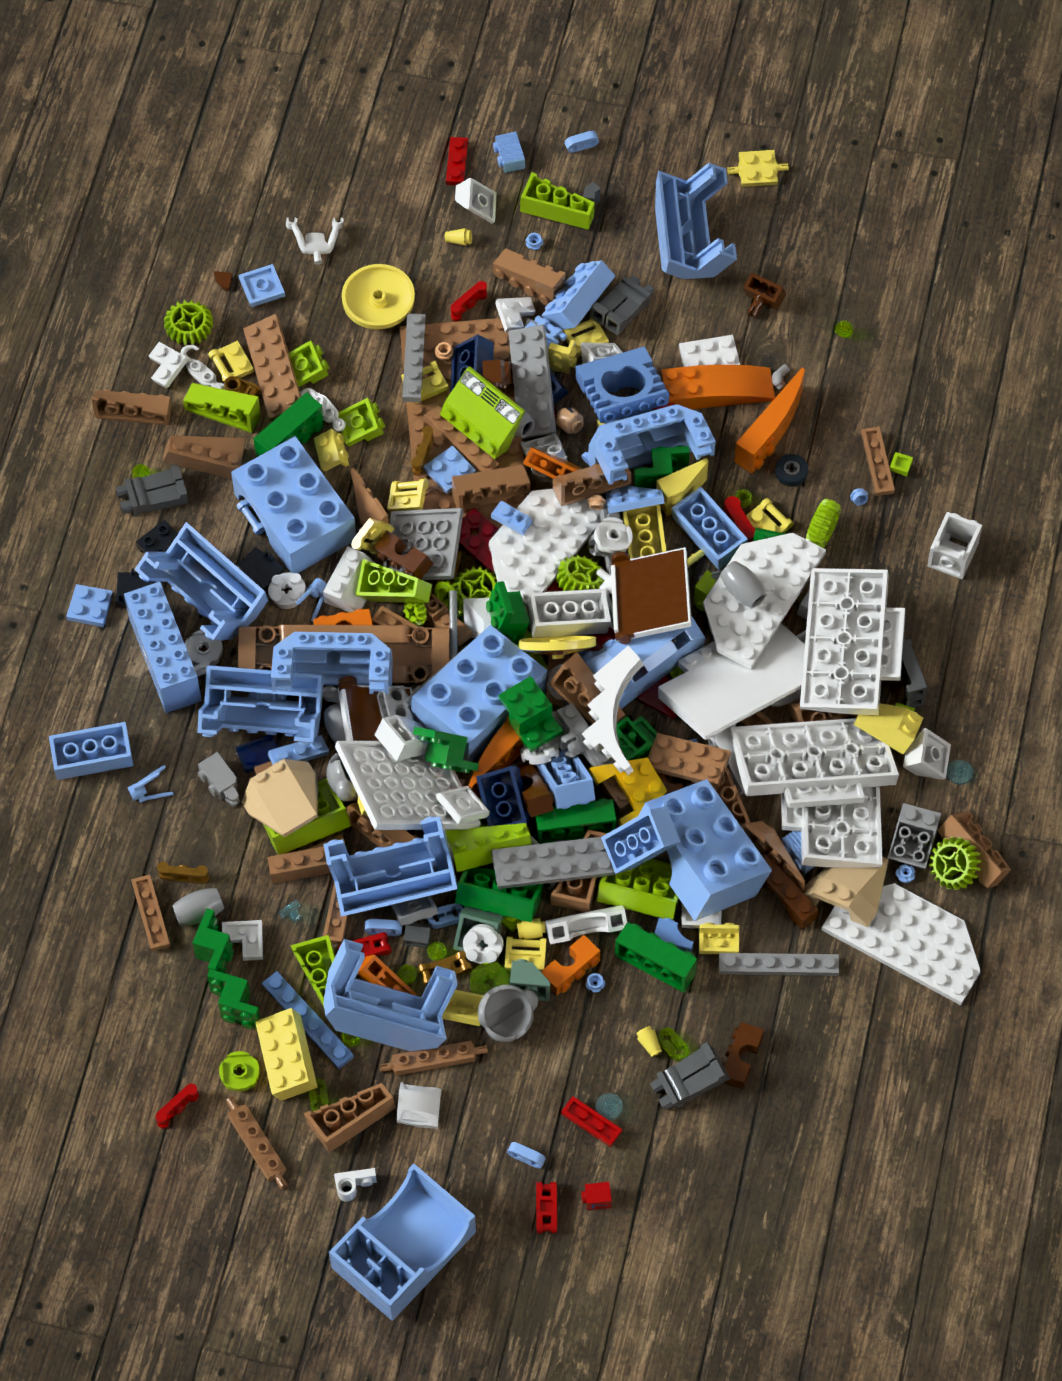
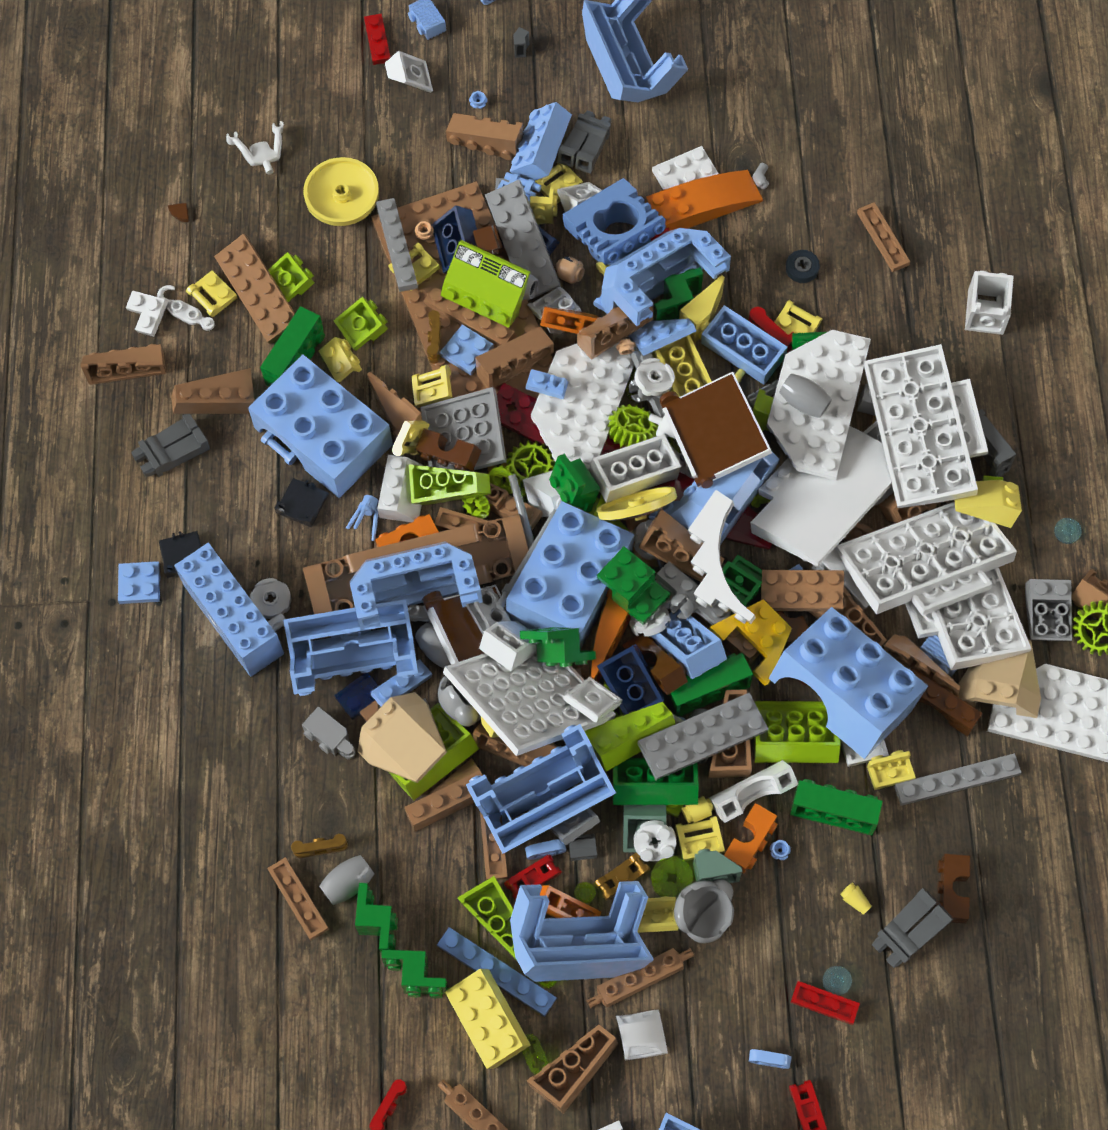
camera: 15 degrees left, 5 degrees up
light blue brick [49,722,134,780] -> none
light blue plant [127,765,173,803] -> none
clear neon green plate [132,464,150,478] -> none
light blue wedge [135,522,268,641] -> none
black piece [136,520,178,553] -> none
lime gear [164,299,213,346] -> none
lime wedge [183,383,261,433] -> none
lime plate [219,1051,260,1092] -> none
white plate [222,920,263,961] -> none
pearl gold piece [224,376,261,396] -> none
light blue plate [239,264,285,307] -> none
white plate [268,573,307,609] -> none
clear light blue tile [278,899,301,923] -> none
white piece [300,388,346,432] -> none
clear neon green plate [427,942,447,961] -> none
light blue beam [428,903,463,929] -> none
light yellow cone [445,228,472,246] -> none
red plate [450,281,487,322] -> none
white plate [495,297,536,332] -> none
lime wedge [520,172,595,230] -> none
red brick [581,1182,611,1210] -> none
light blue brick [601,806,681,874] -> none
medium blue arch [654,918,693,953] -> none
clear neon green beam [658,1027,689,1062] -> none
orange slope [734,368,805,474] -> none
clear neon green bush [735,489,752,508] -> none
reddish brown brick [743,273,786,318] -> none
lime gear [806,499,841,548] -> none
clear neon green plate [835,320,853,338] -> none
light blue plate [850,488,868,506] -> none
lime plate [890,452,913,476] -> none
light blue plate [896,864,915,883] -> none
white slope [903,728,951,780] -> none

